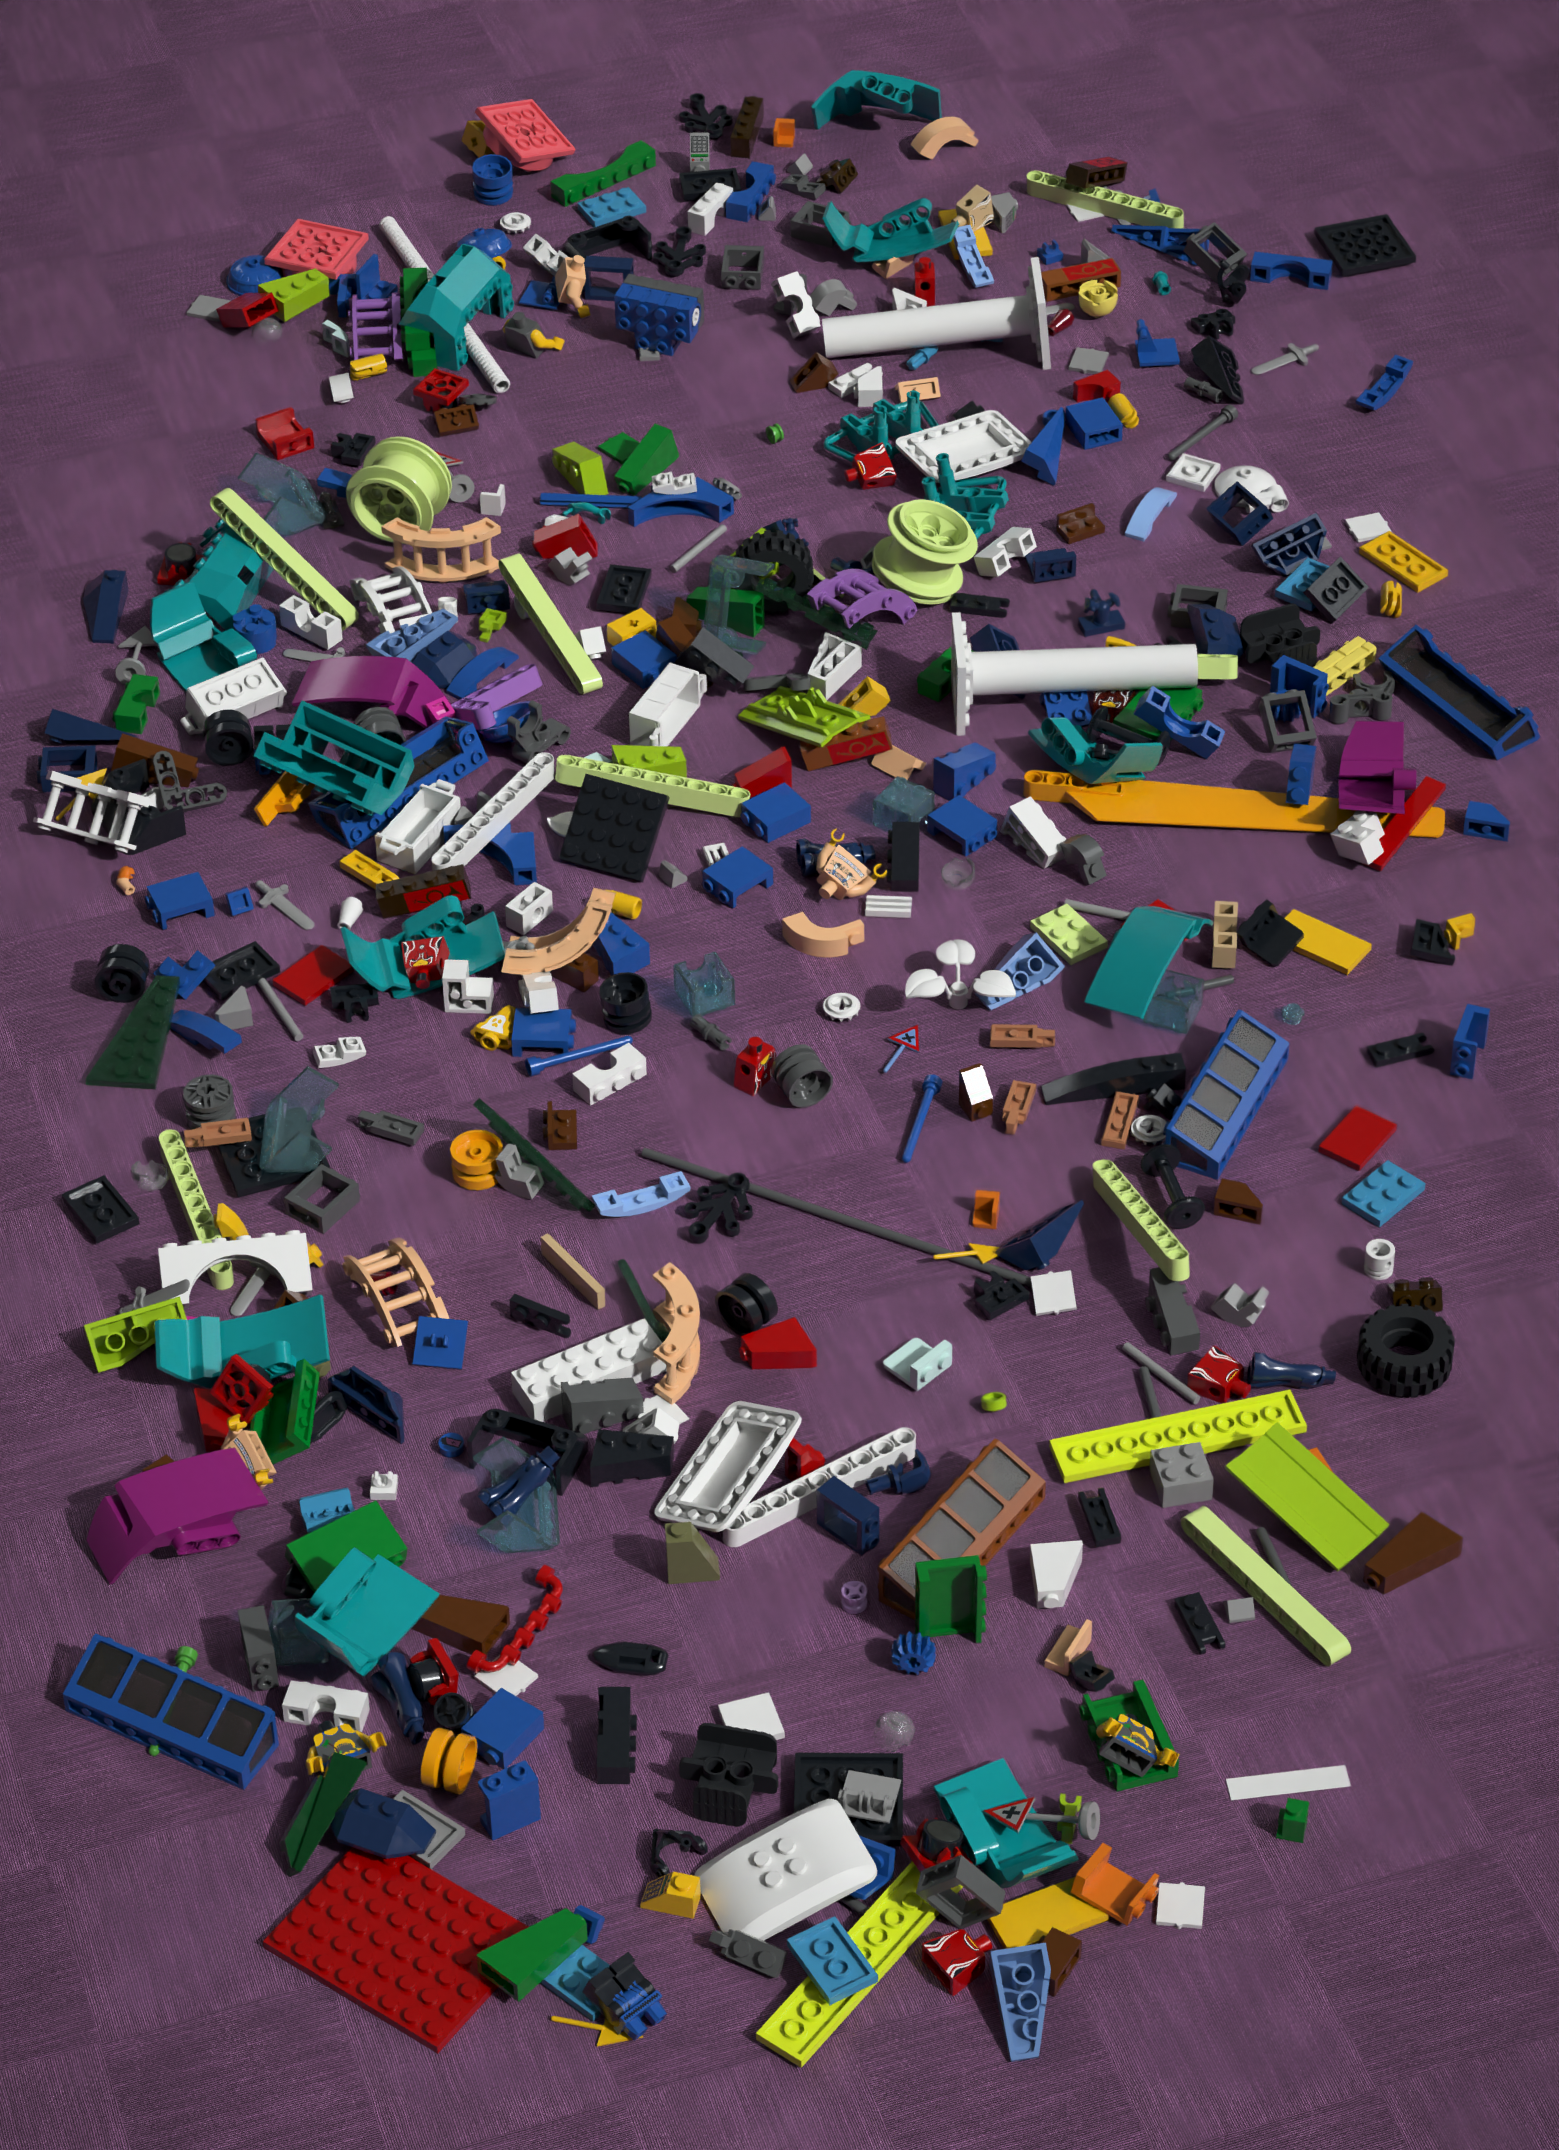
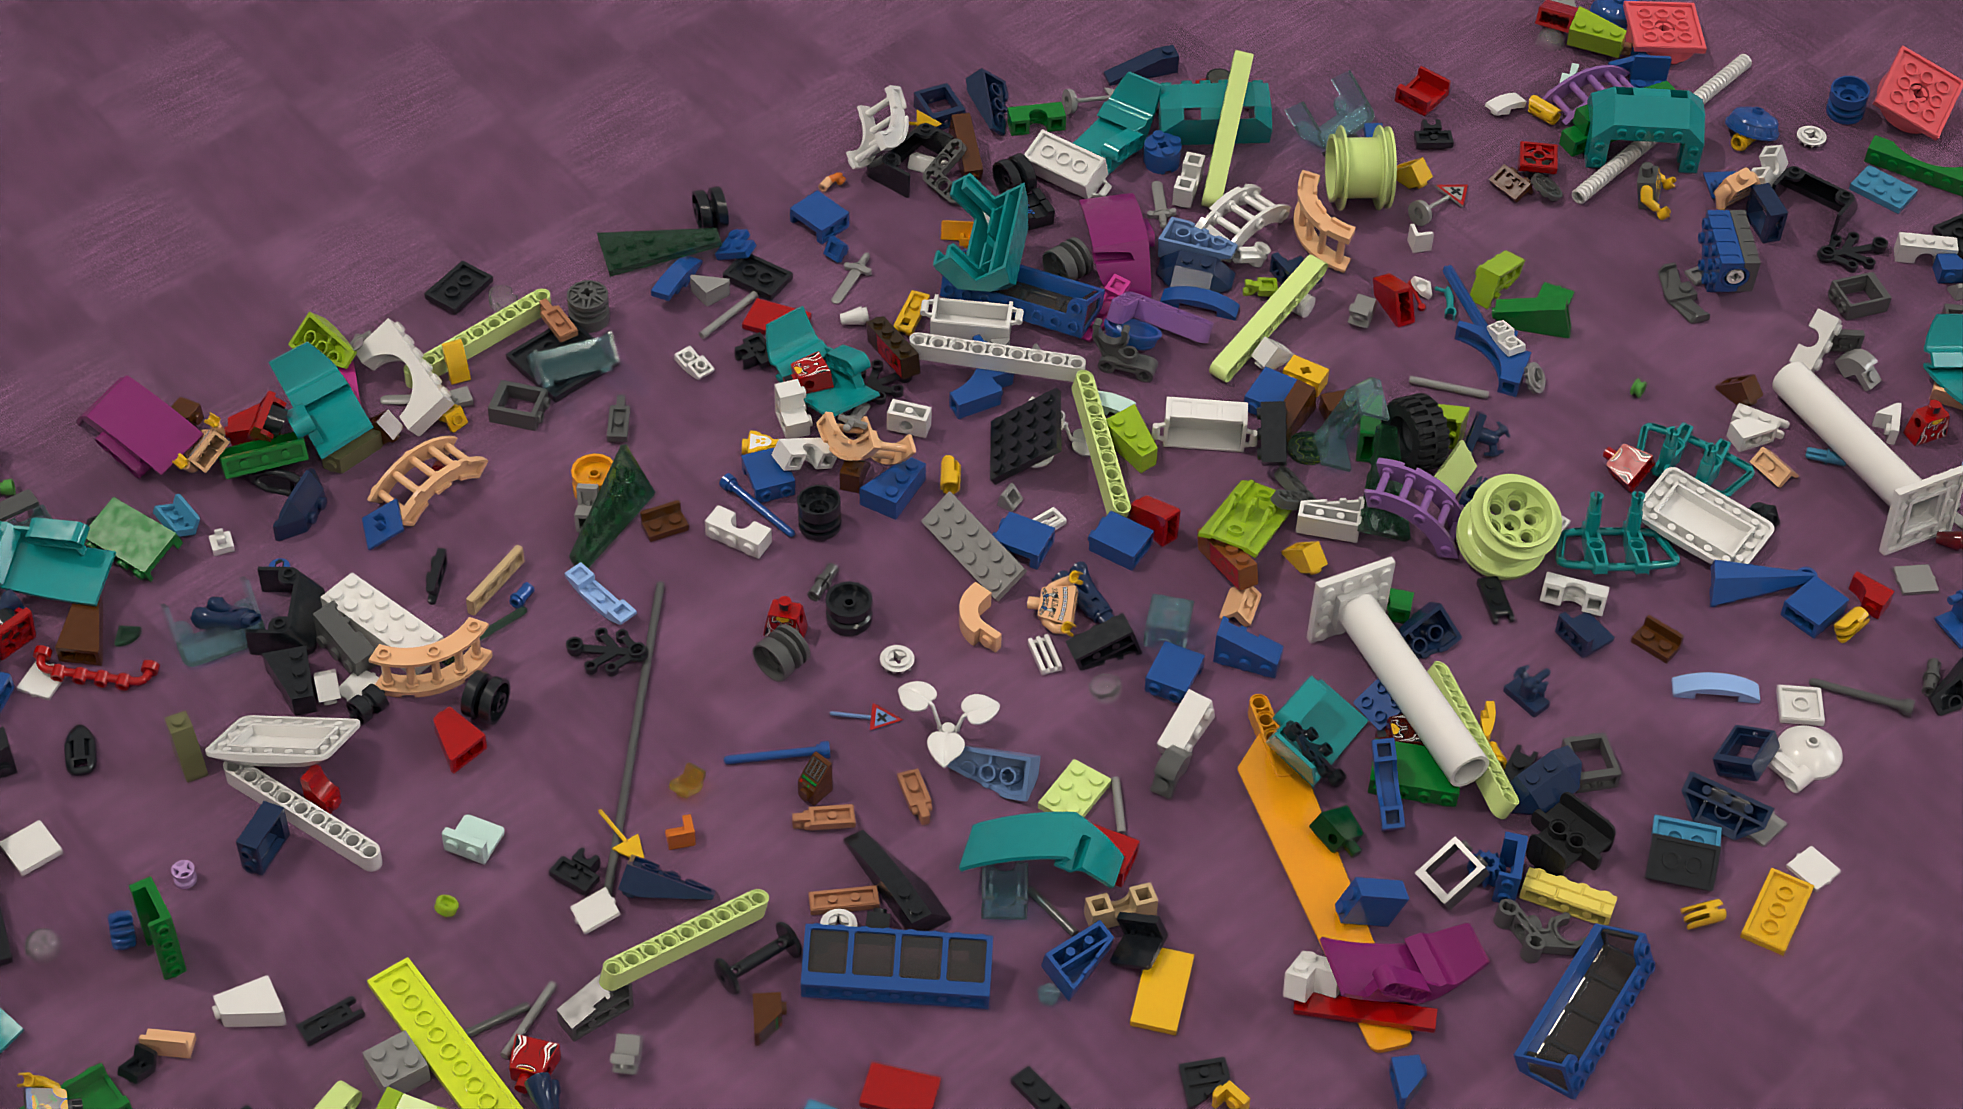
camera: 65 degrees right, 5 degrees up
black plate [597,564,652,614] -> none
clear light blue piece [673,951,735,1017] -> none
dark blue piece [865,1449,931,1495] -> none
window [877,1438,1046,1620] -> none
black hose [1087,706,1171,767] -> none
none -> clear green tile [114,625,142,647]
none -> black wheel [346,684,389,725]
none -> blue pin [509,582,535,608]
none -> clear yellow bracket [668,762,706,799]
none -> black wheel [825,581,873,636]
none -> light grey plate [921,491,1027,601]
none -> blue wedge [1041,920,1114,1002]
none -> dark green torso [1309,805,1364,859]
none -> dark grey plate [1658,262,1710,324]

